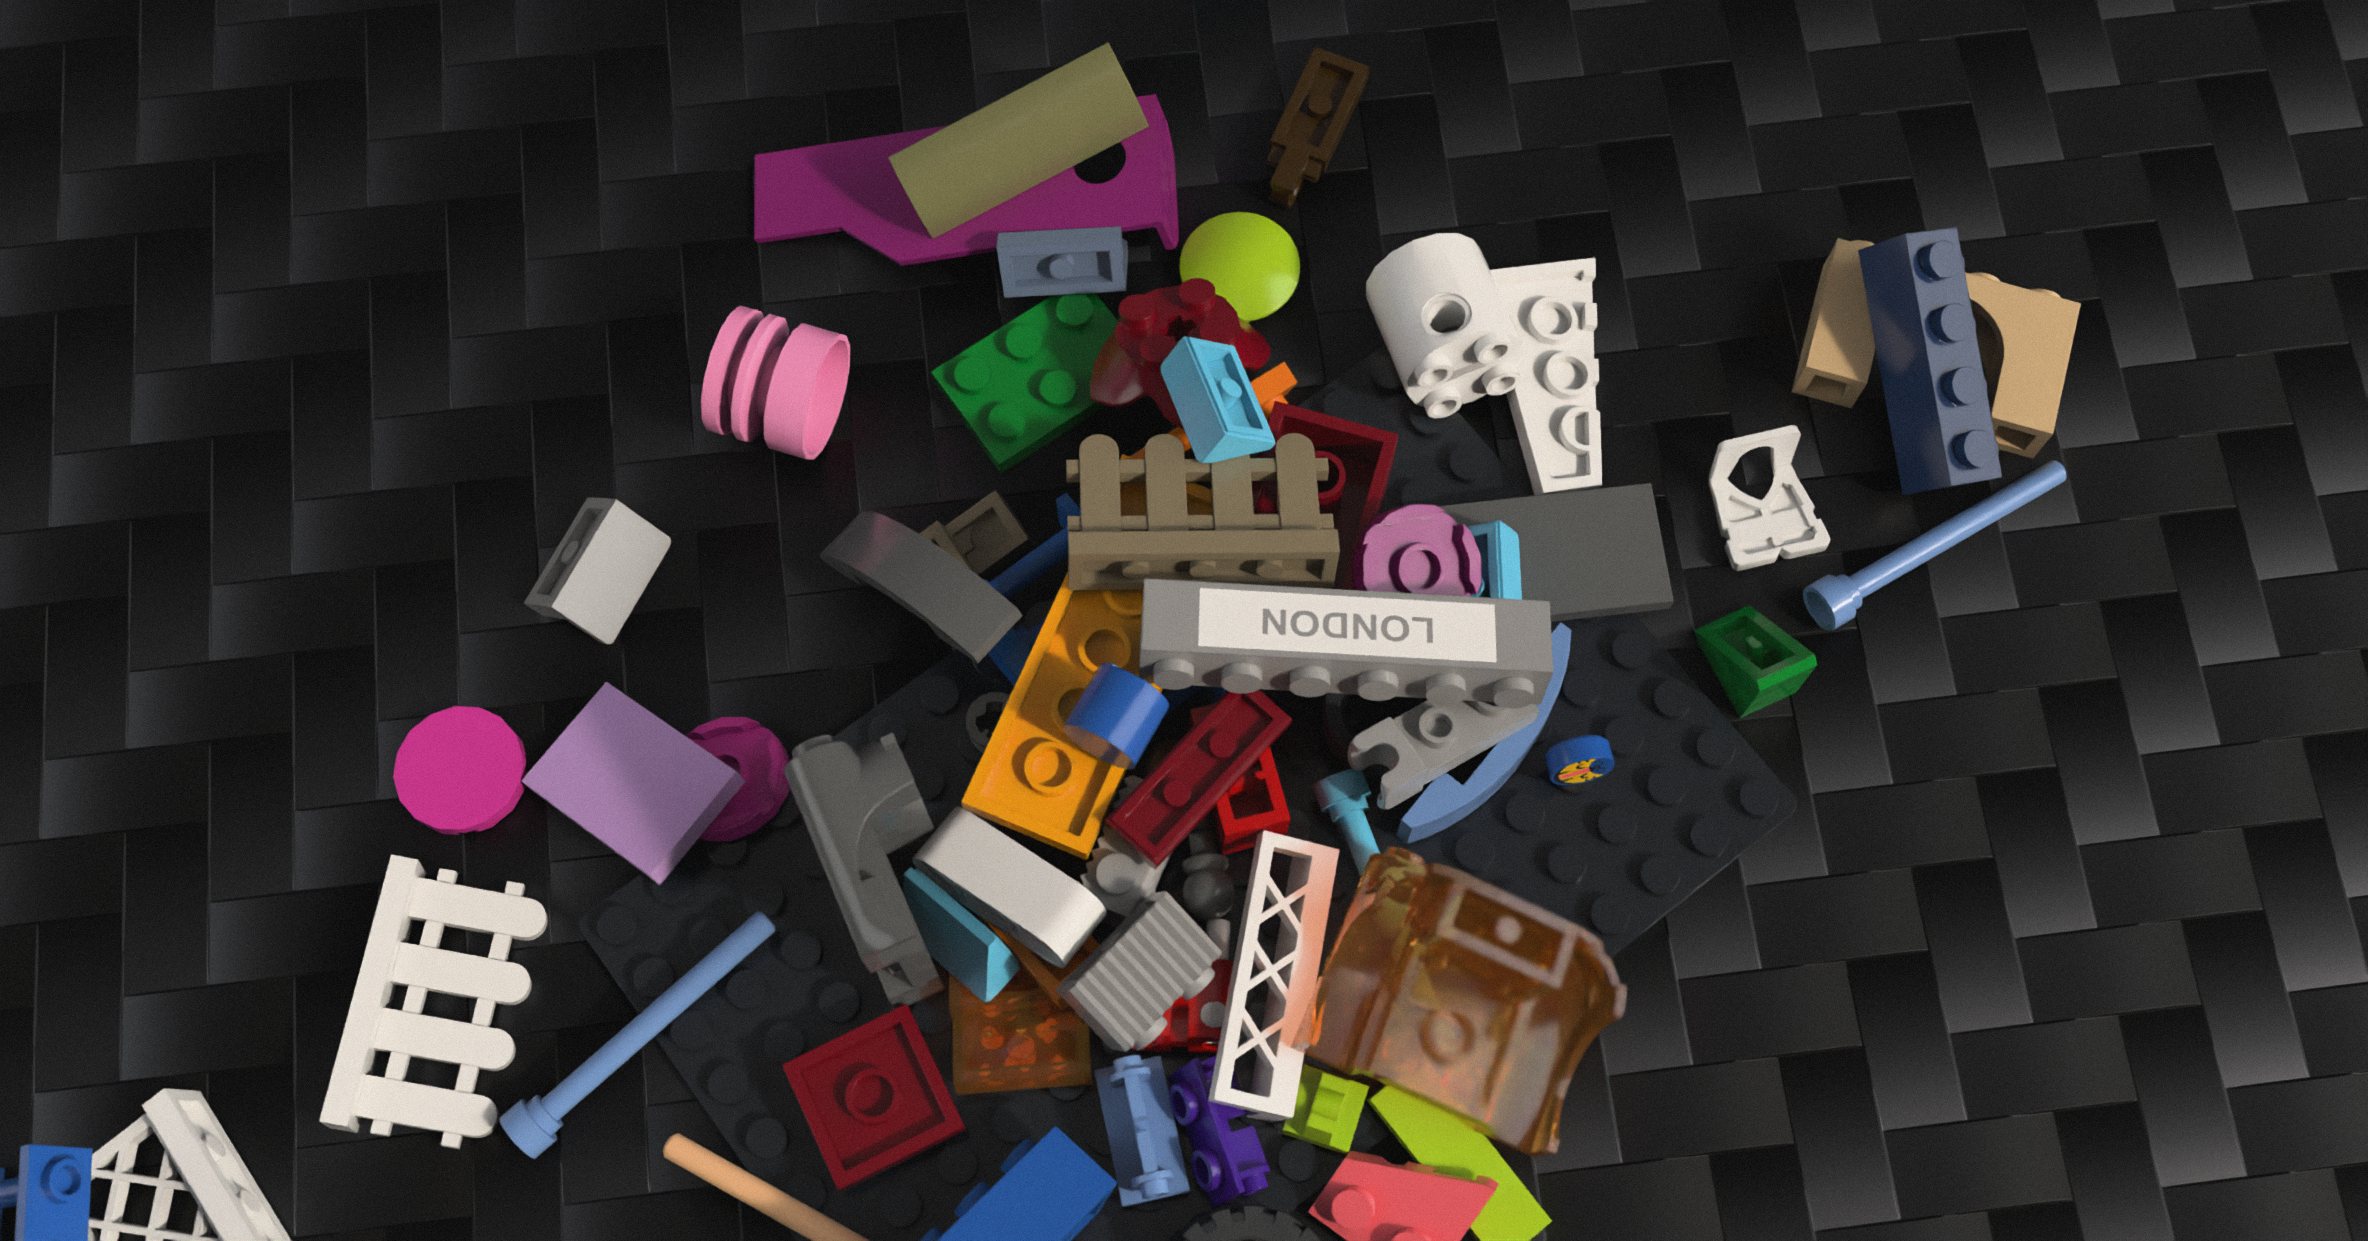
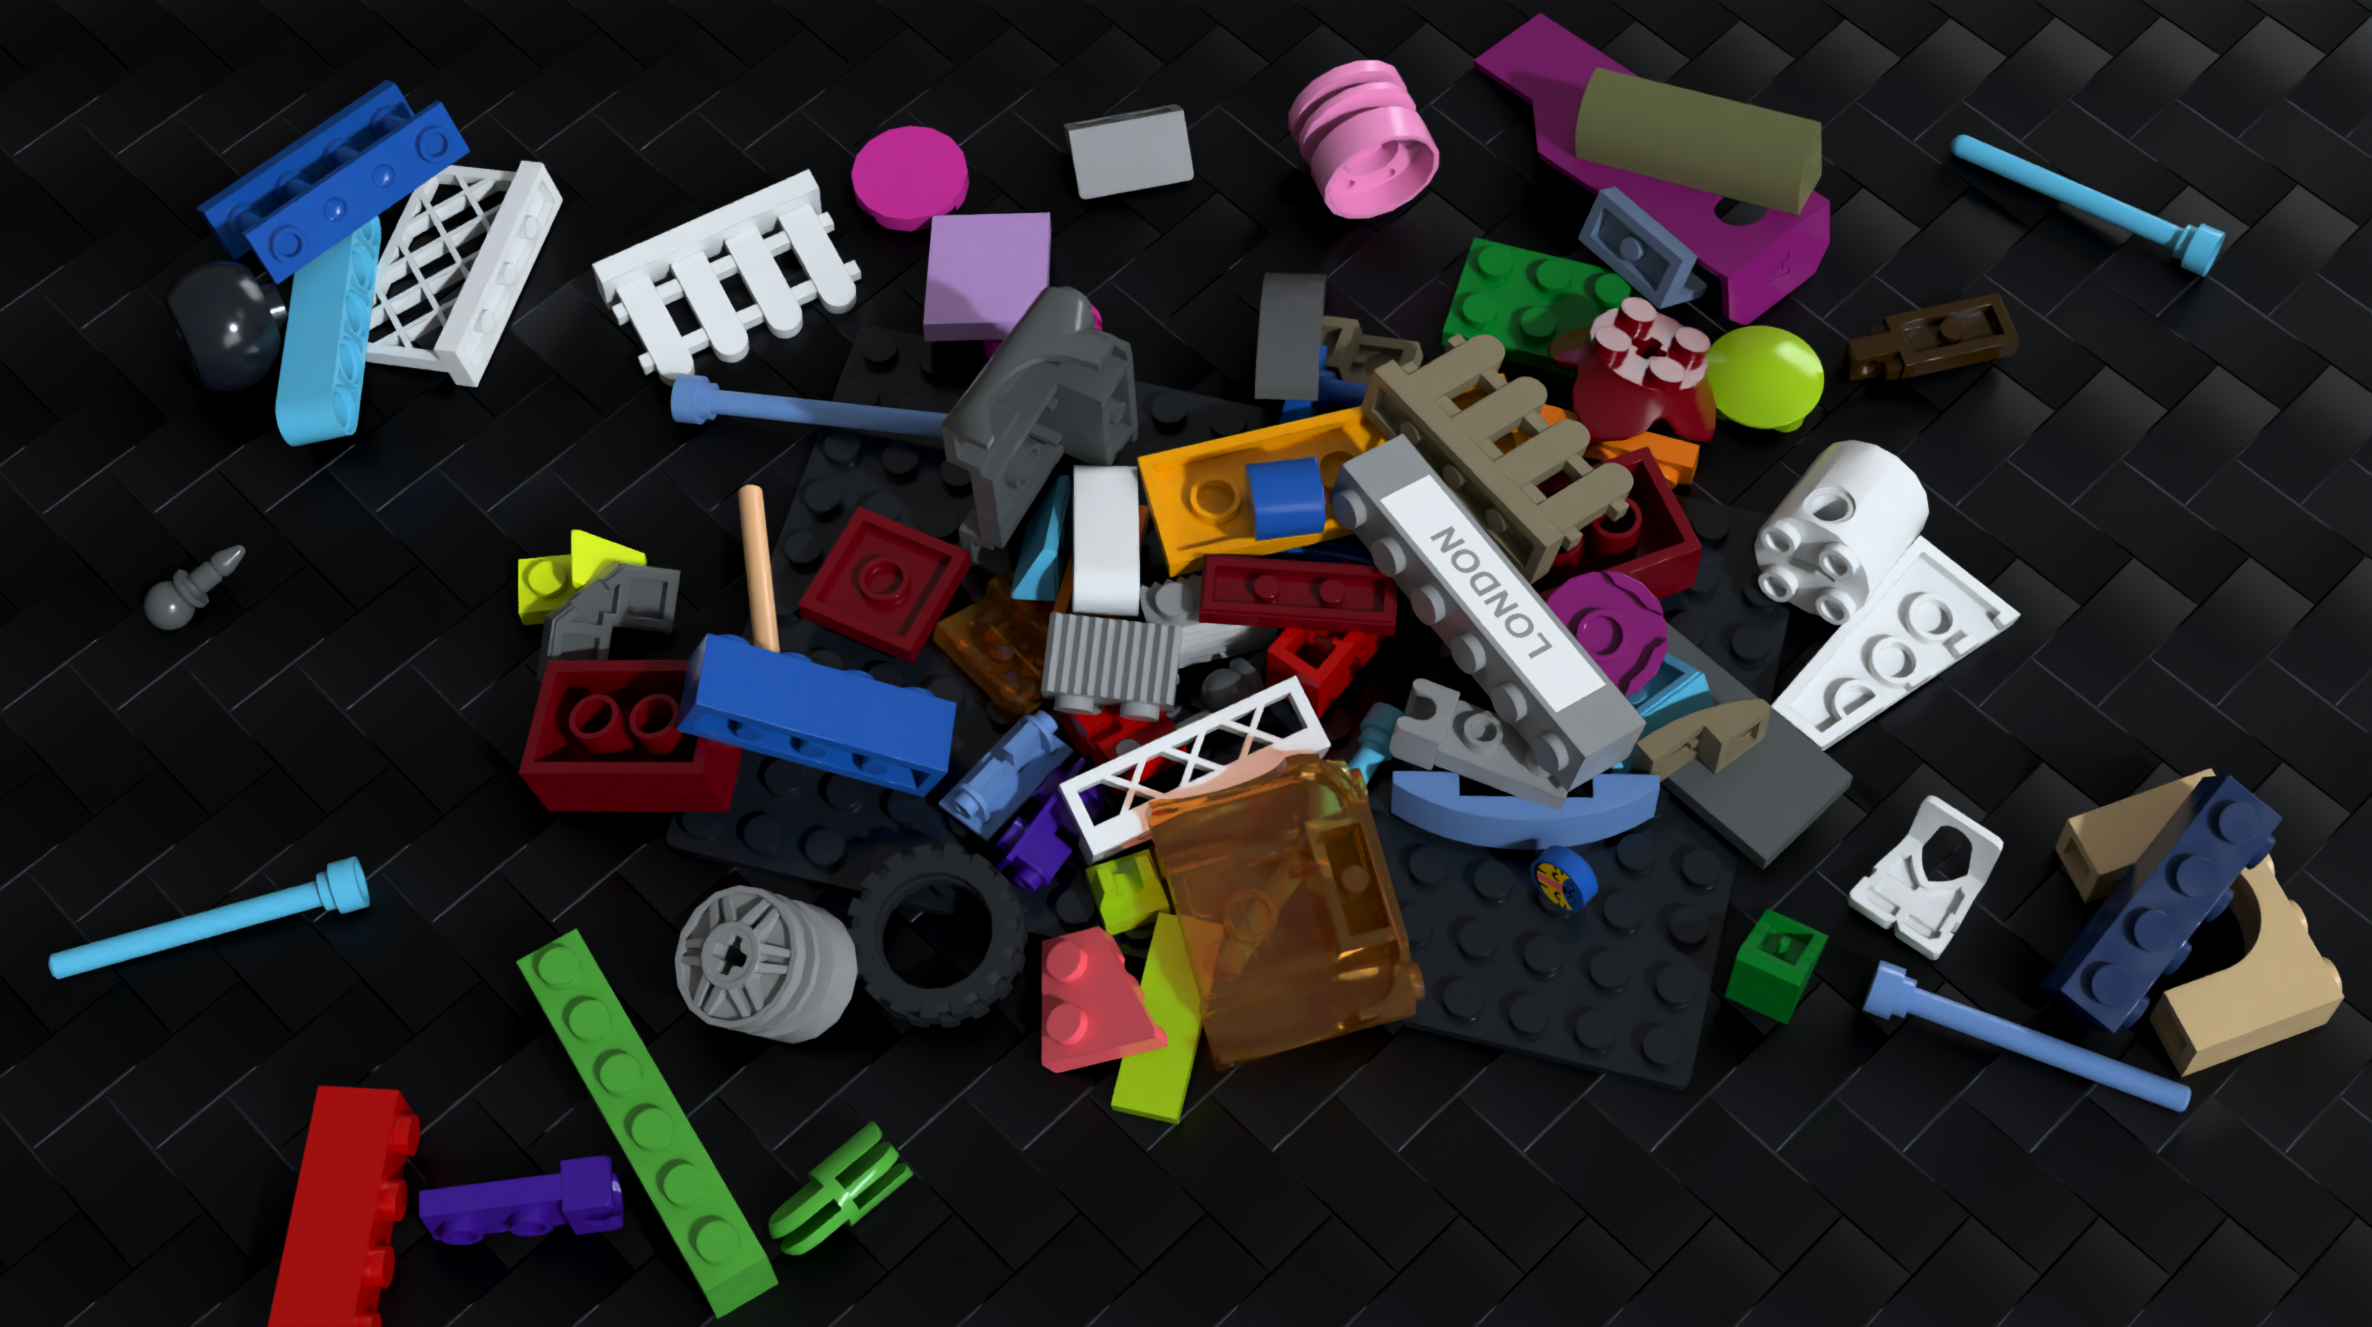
camera: 55 degrees right, 10 degrees down
medium azure slope [1160,336,1276,463] -> none
none -> dark tan slope [1630,699,1772,782]

